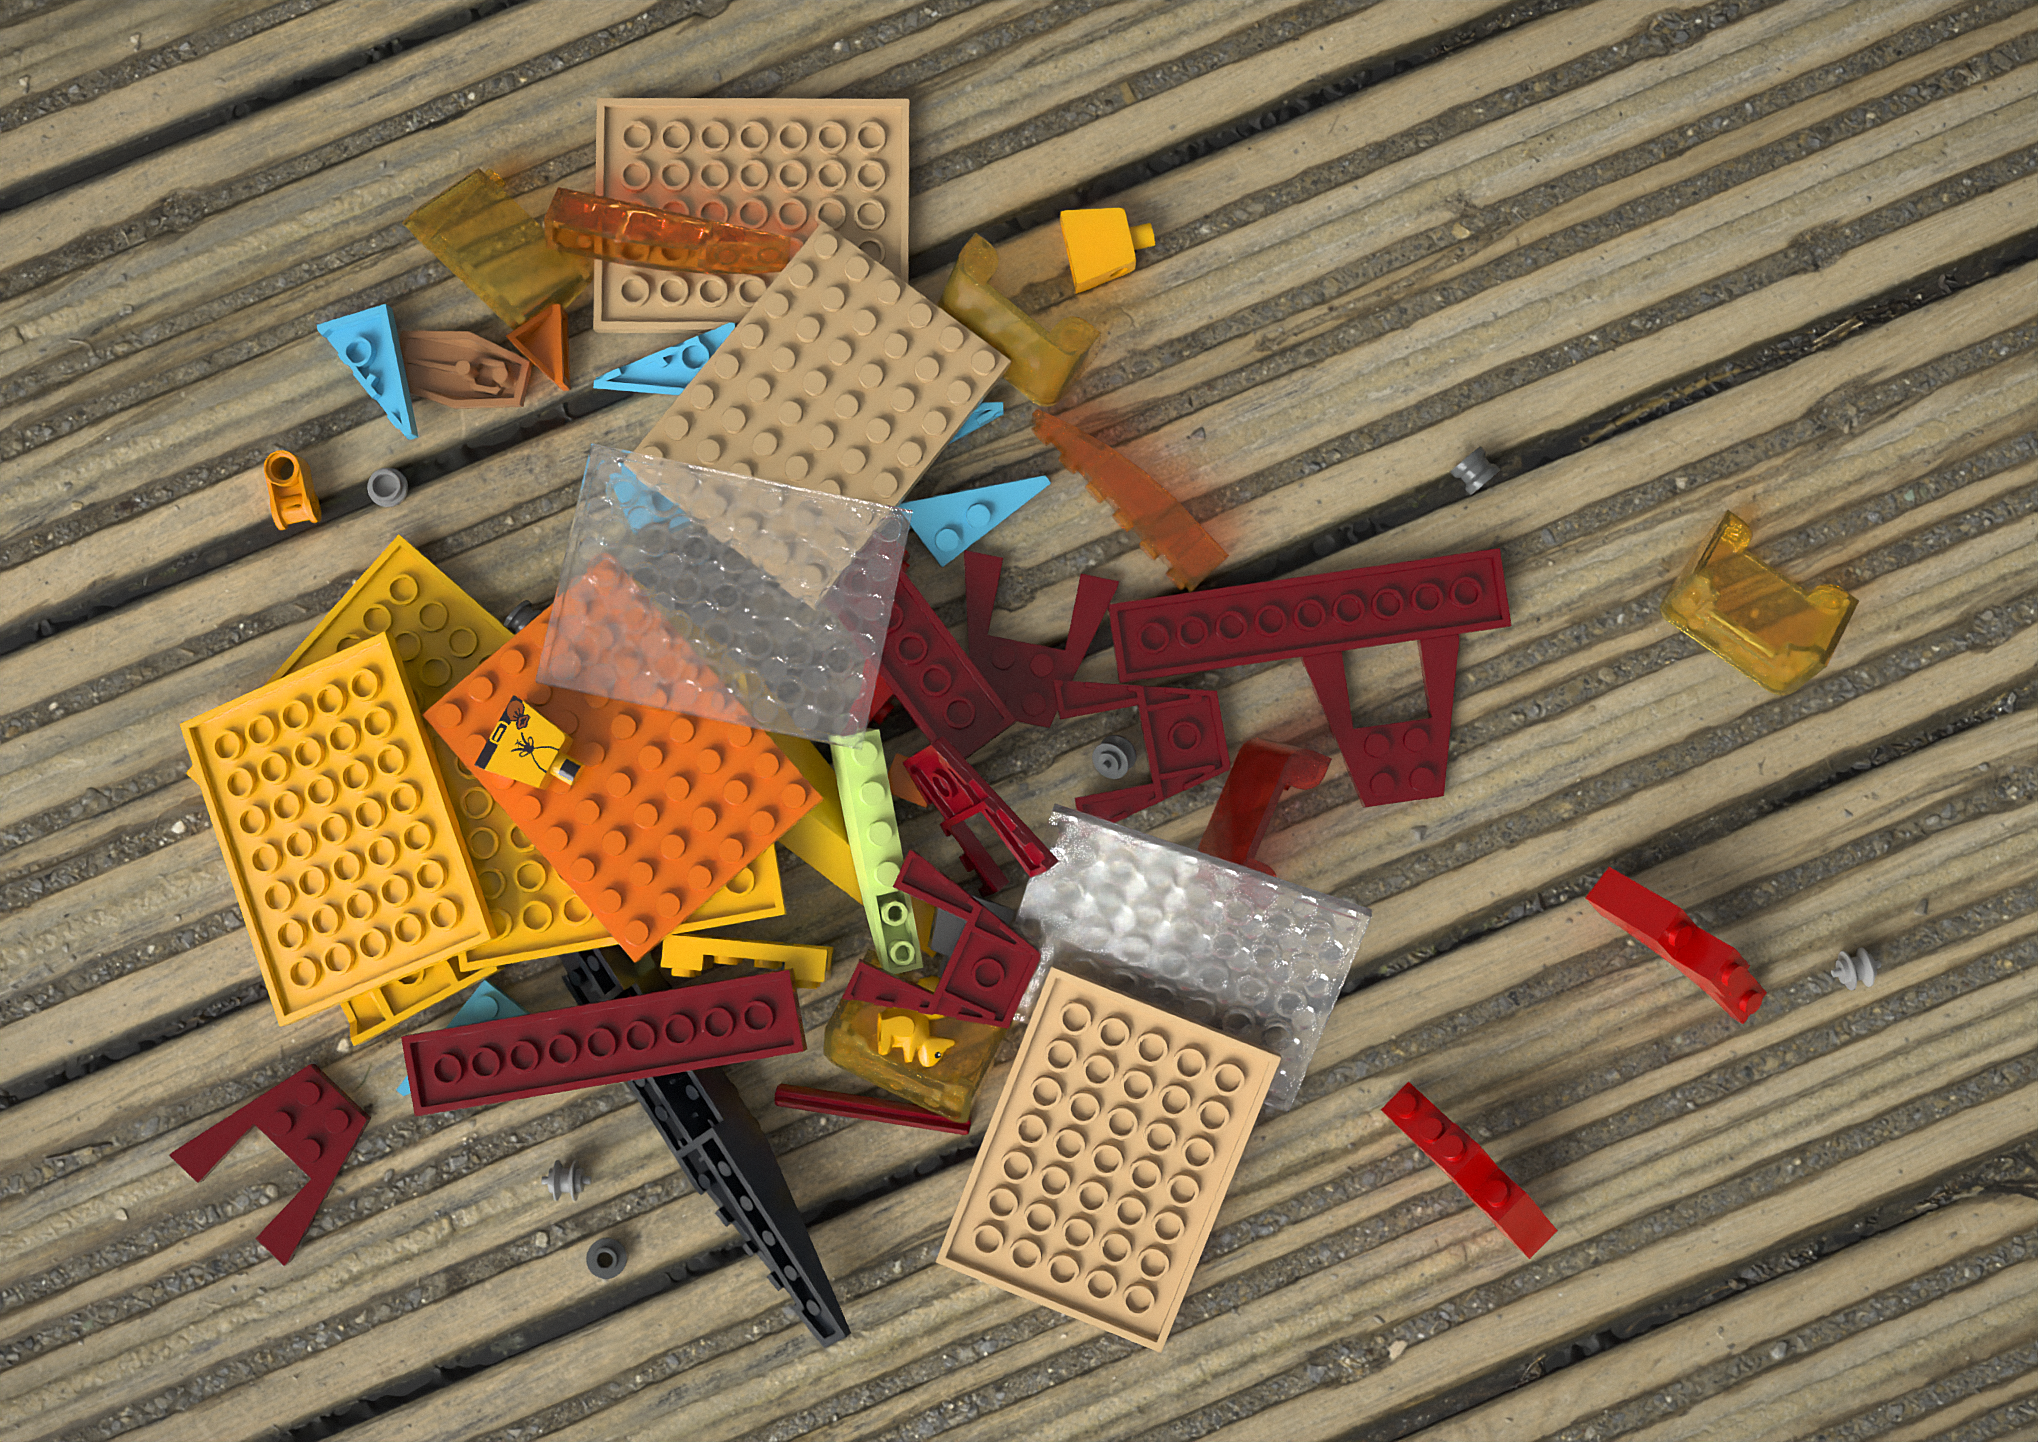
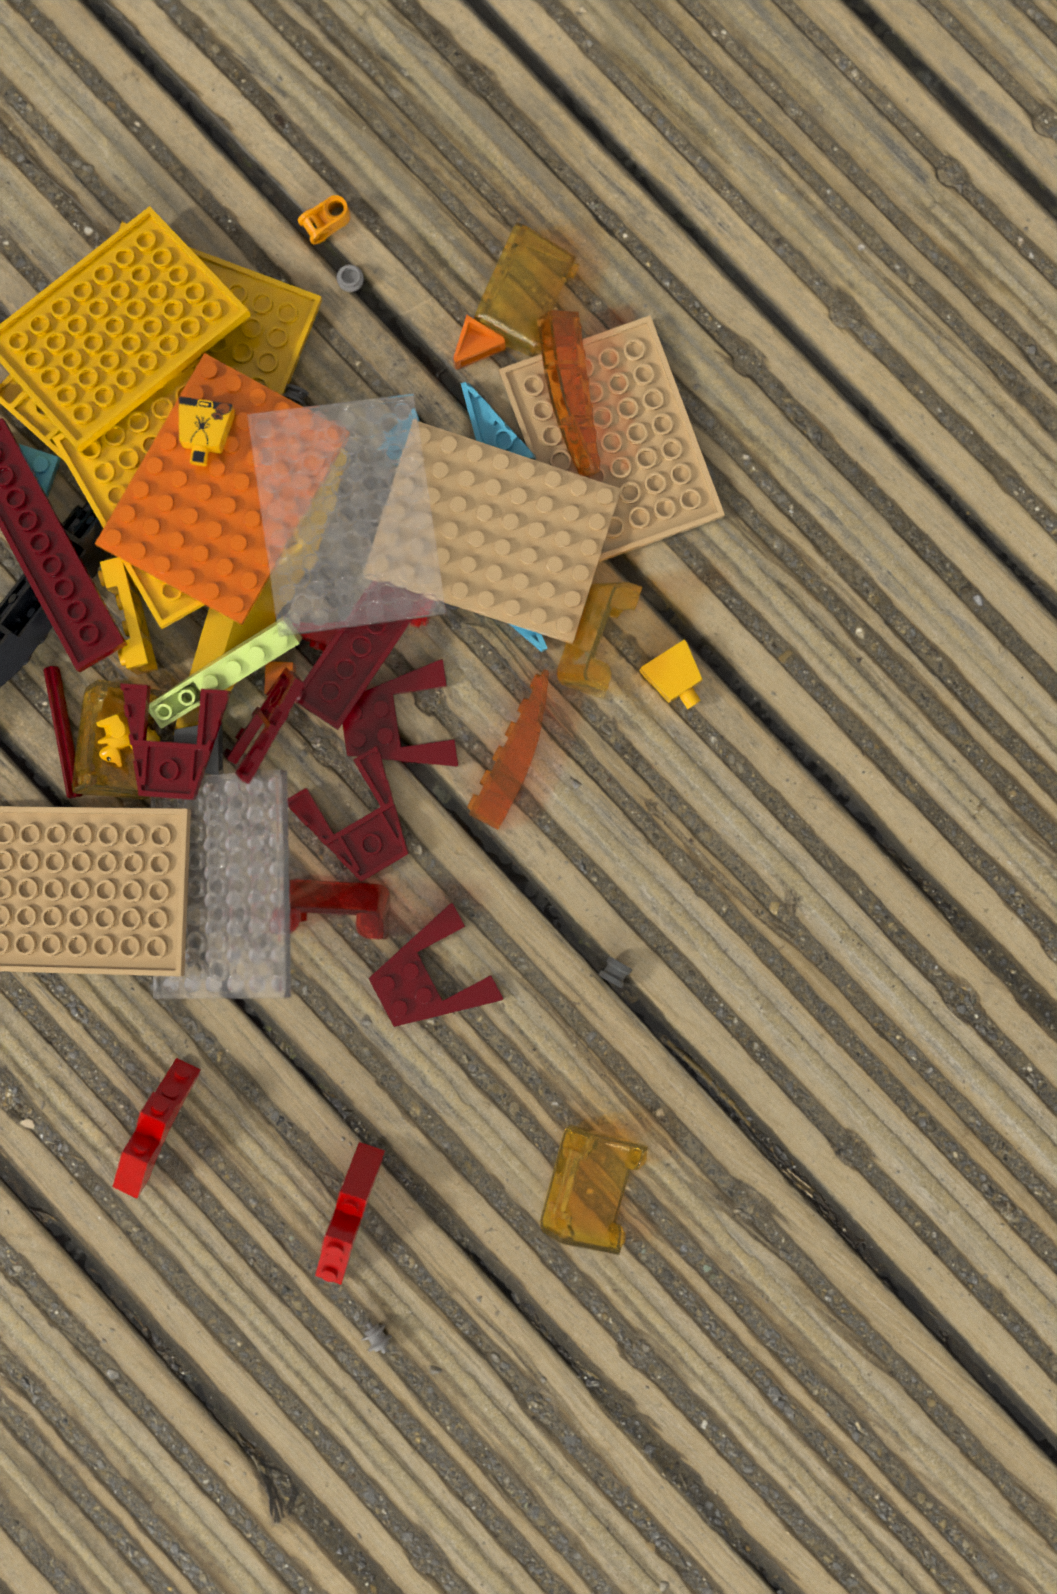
camera: 75 degrees right, 0 degrees up
medium azure wing [317,304,419,440] -> none
medium nougat piece [399,331,533,409] -> none
medium azure wing [897,475,1051,567] -> none
dark grey wheel [1092,735,1137,779] -> none
dark red plate [1108,548,1512,683] -> none

